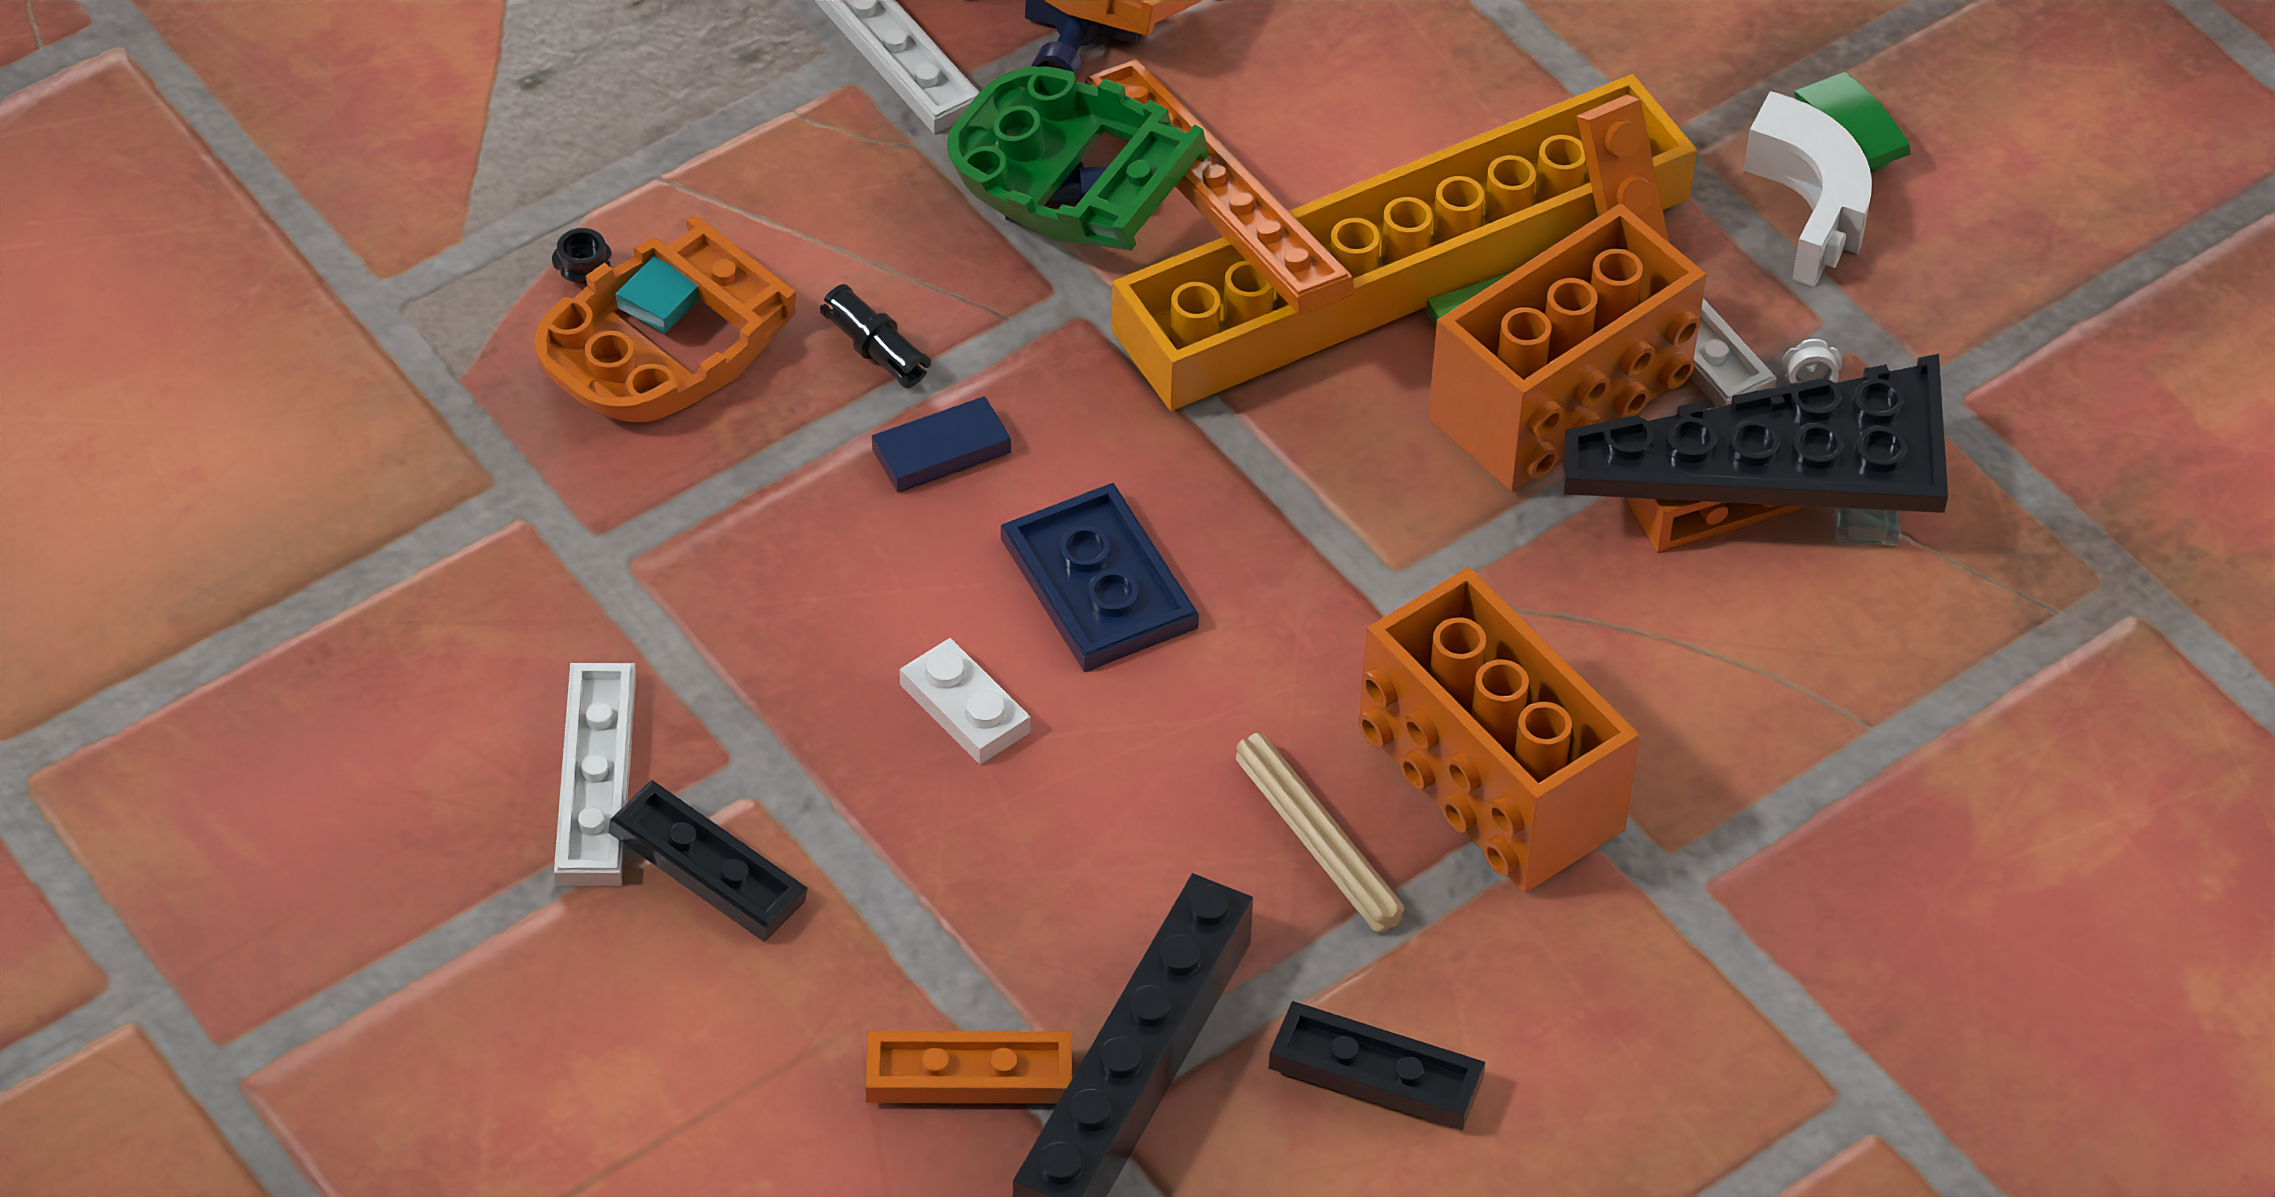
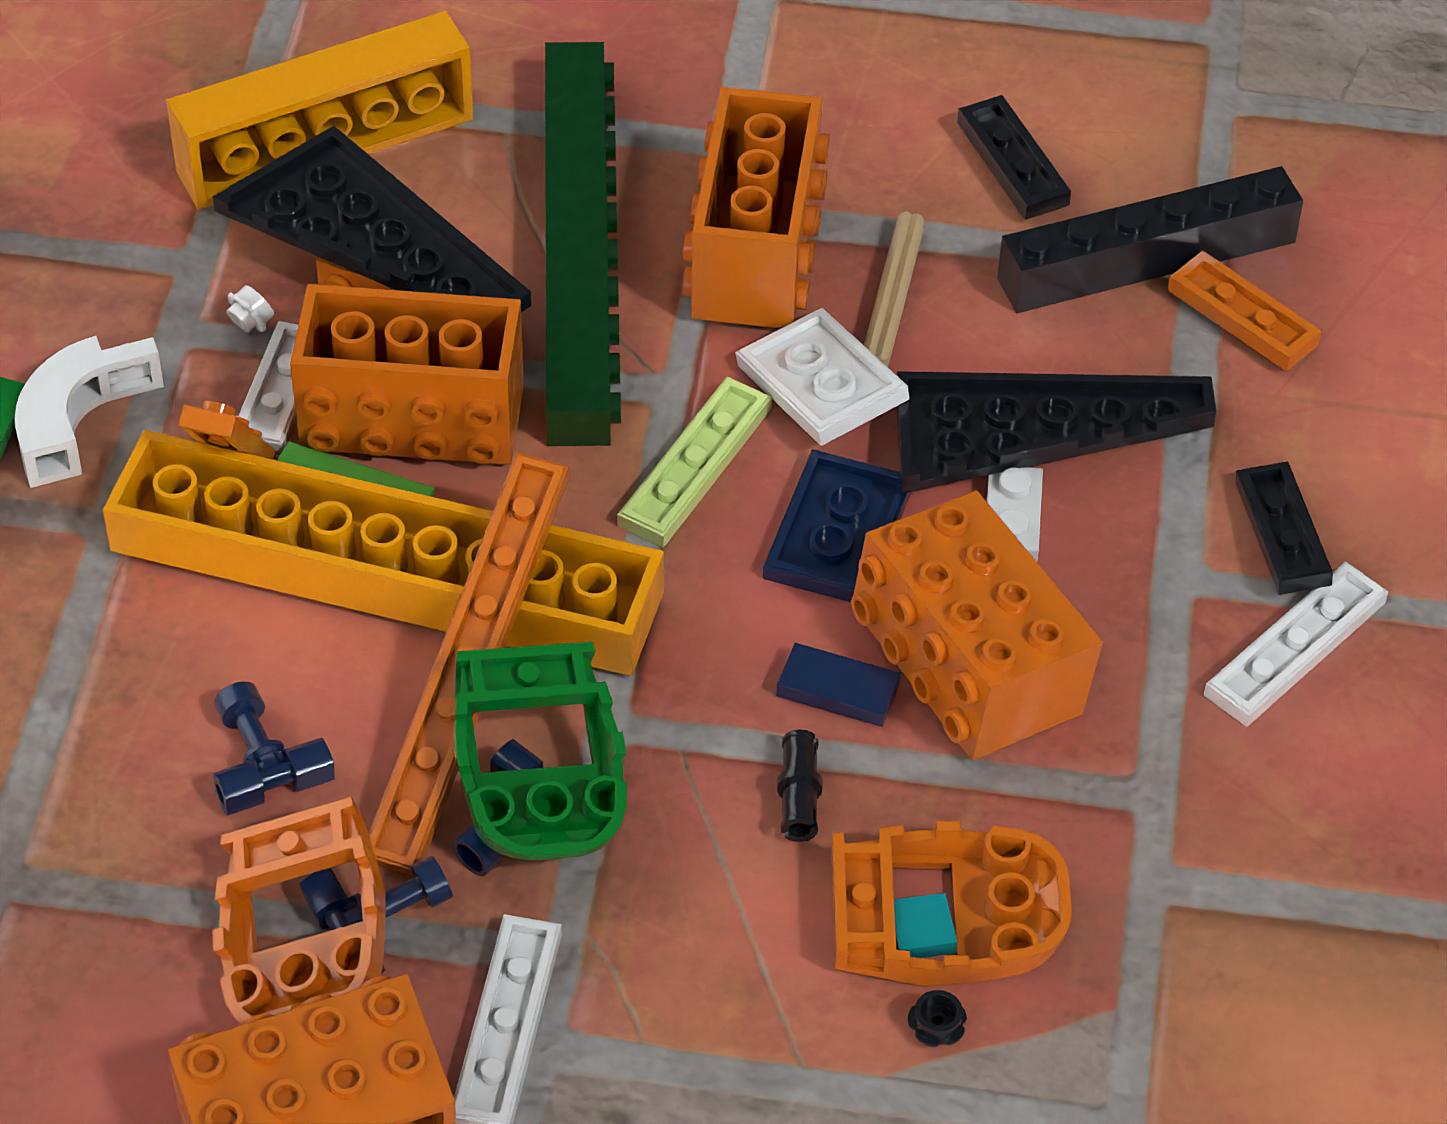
camera: 135 degrees left, 0 degrees up
none -> light orange brick [166,10,474,210]
none -> dark blue bar [213,681,335,816]
none -> dark green brick [545,42,621,446]
none -> yellowish green tile [617,377,772,548]
none -> white tile [735,308,909,446]
none -> orange brick [851,490,1103,761]
none -> black wing [897,371,1216,493]

